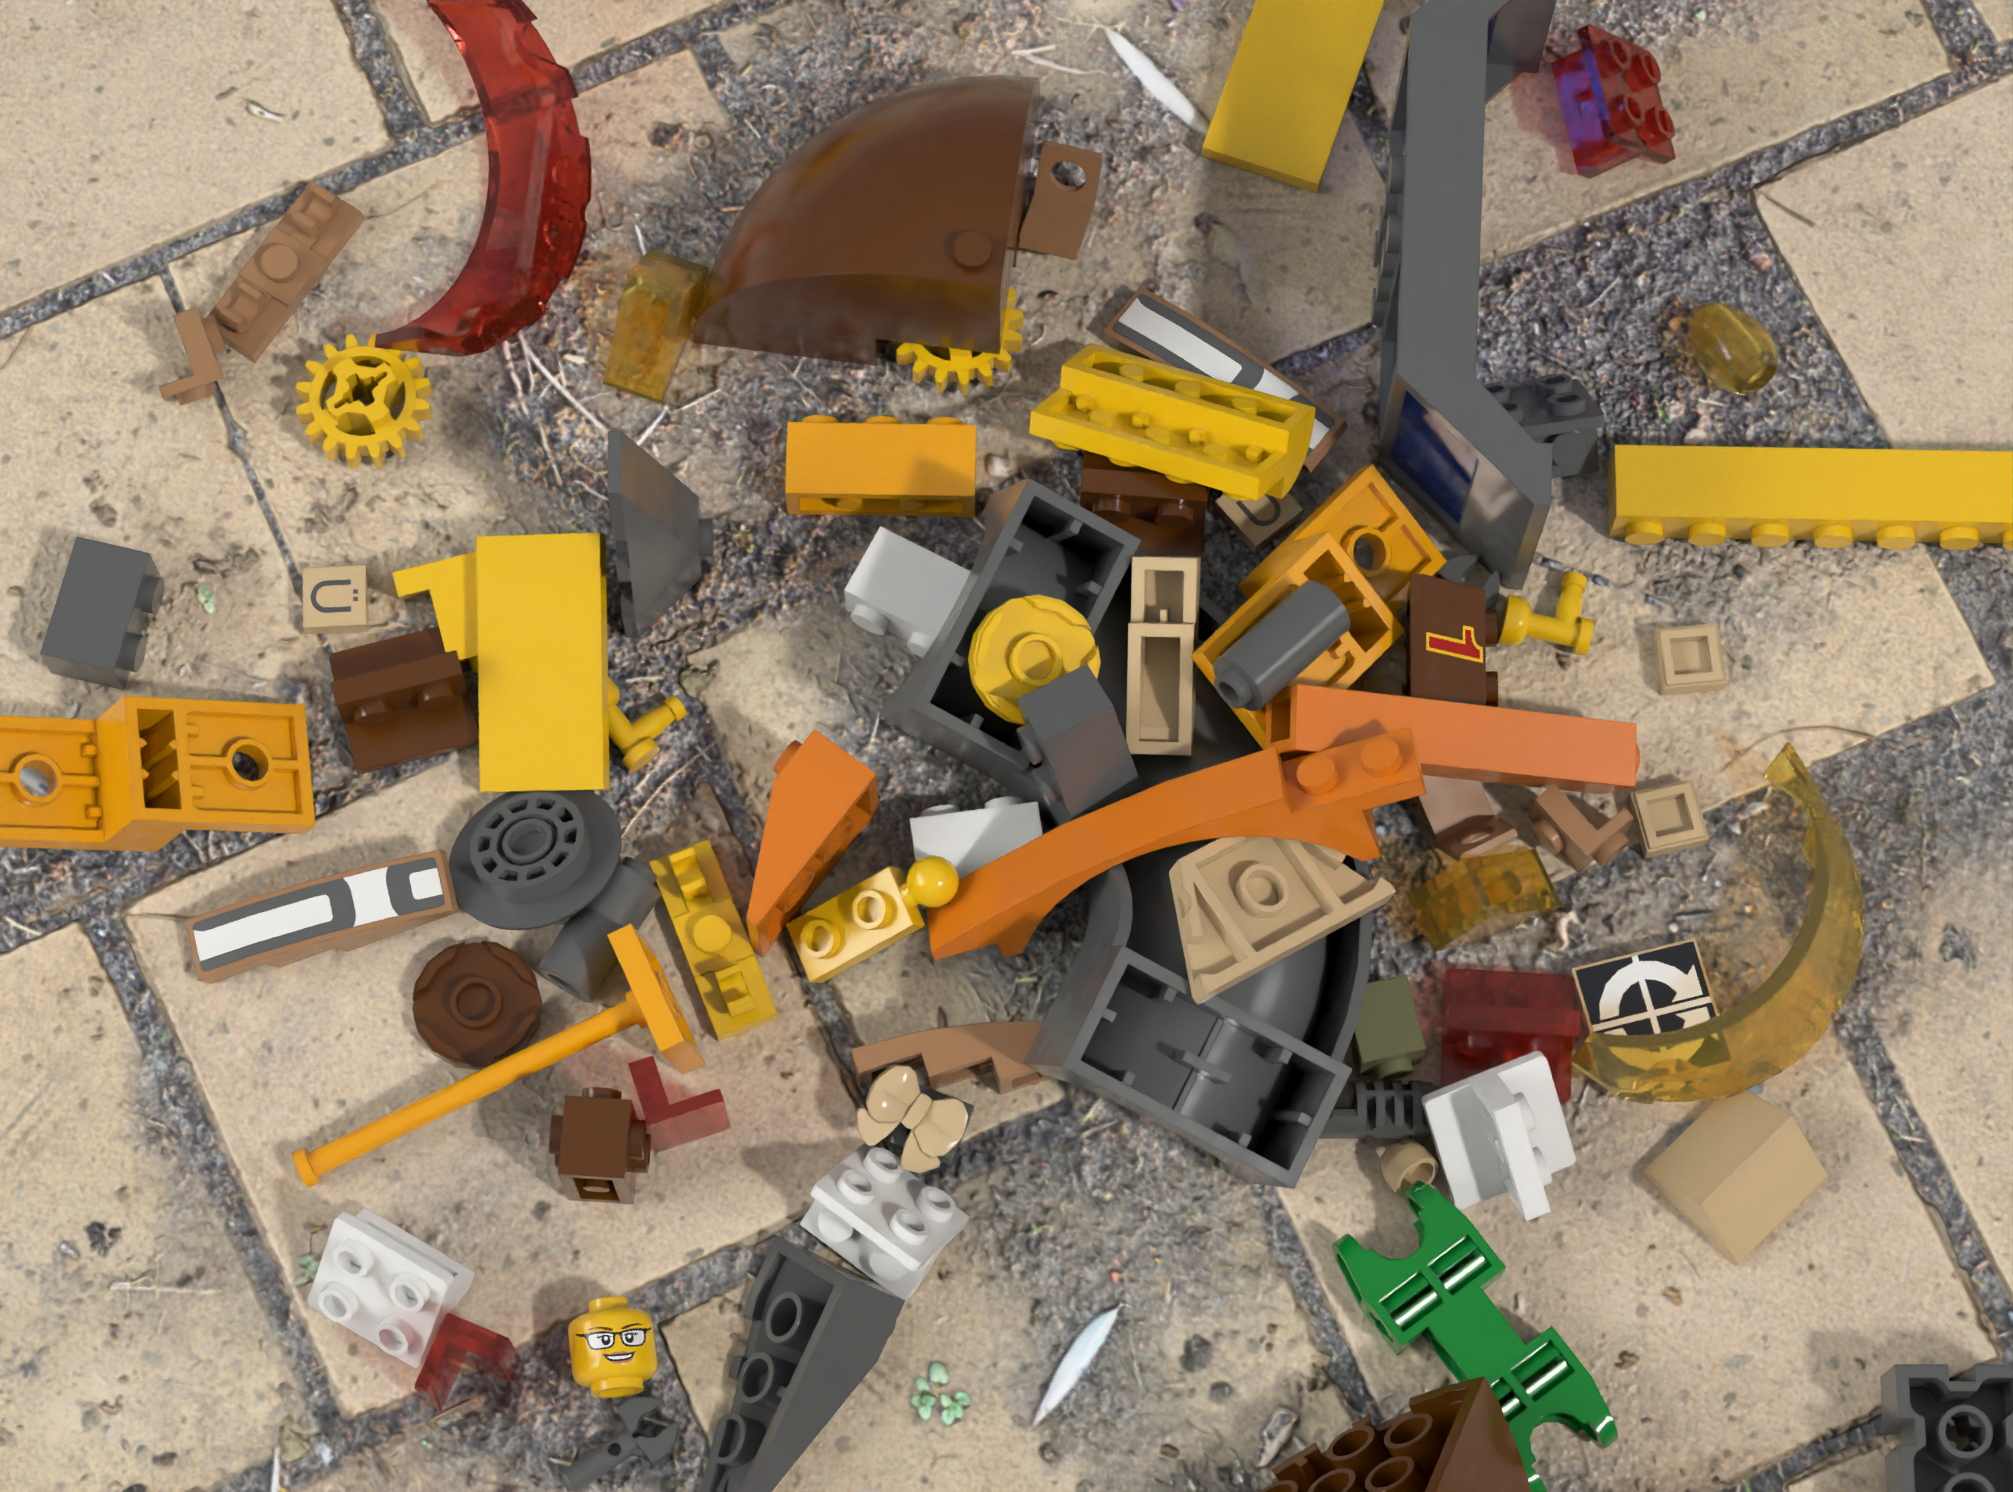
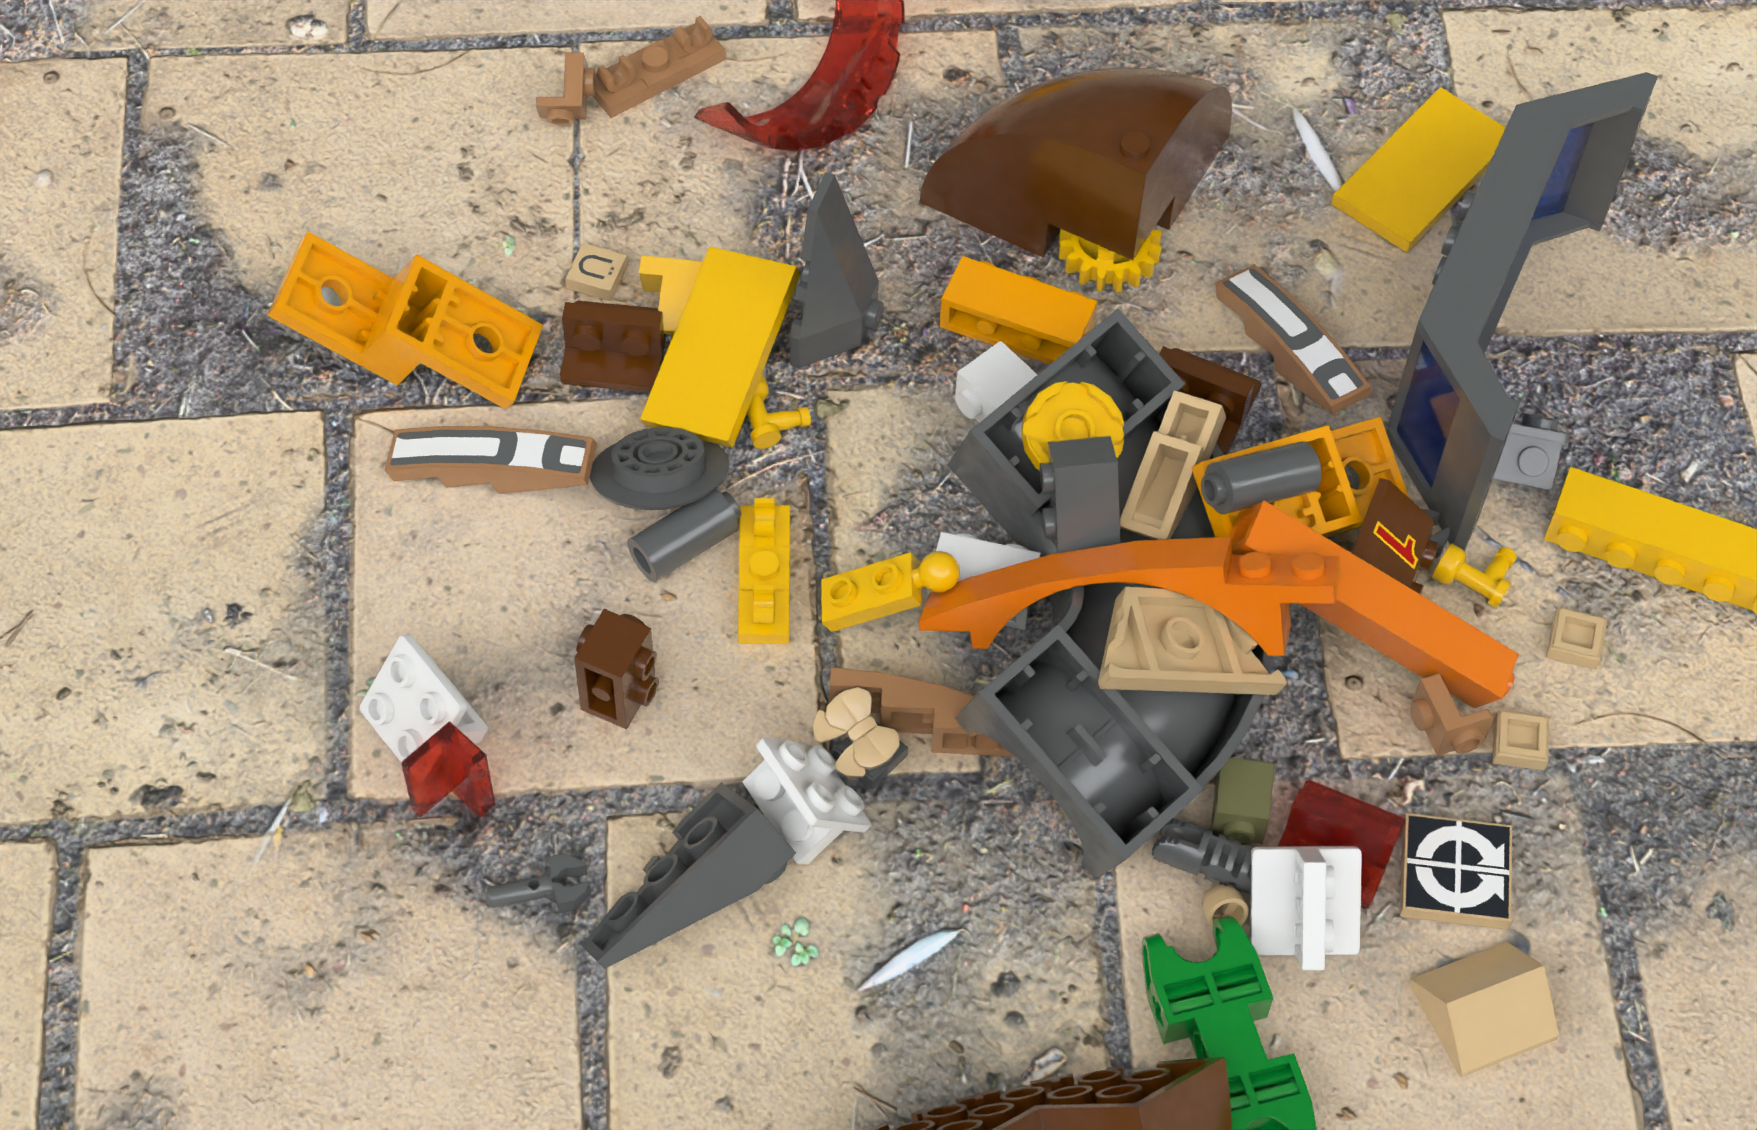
camera: 20 degrees right, 15 degrees down
dark grey brick [40,537,164,690] -> none
light orange tile [292,924,706,1188] -> none
yellow gear [295,333,433,469] -> none
reddish brown tile [412,941,543,1070] -> none
yellow head [568,1296,658,1398] -> none
clear yellow slope [602,248,709,404] -> none
clear red panel [628,1056,731,1153] -> none
orange slope [746,729,879,958] -> none
medium nougat bracket [1017,140,1103,260] -> none
yellow brick [1029,343,1316,501] -> none
tan tile [1214,492,1304,554] -> none
clear yellow slope [1407,849,1563,952] -> none
medium nougat bracket [1416,775,1518,863] -> none
clear red bracket [1551,24,1676,179] -> none
clear yellow windscreen [1570,742,1864,1104] -> none
clear yellow animal [1688,302,1779,395] -> none

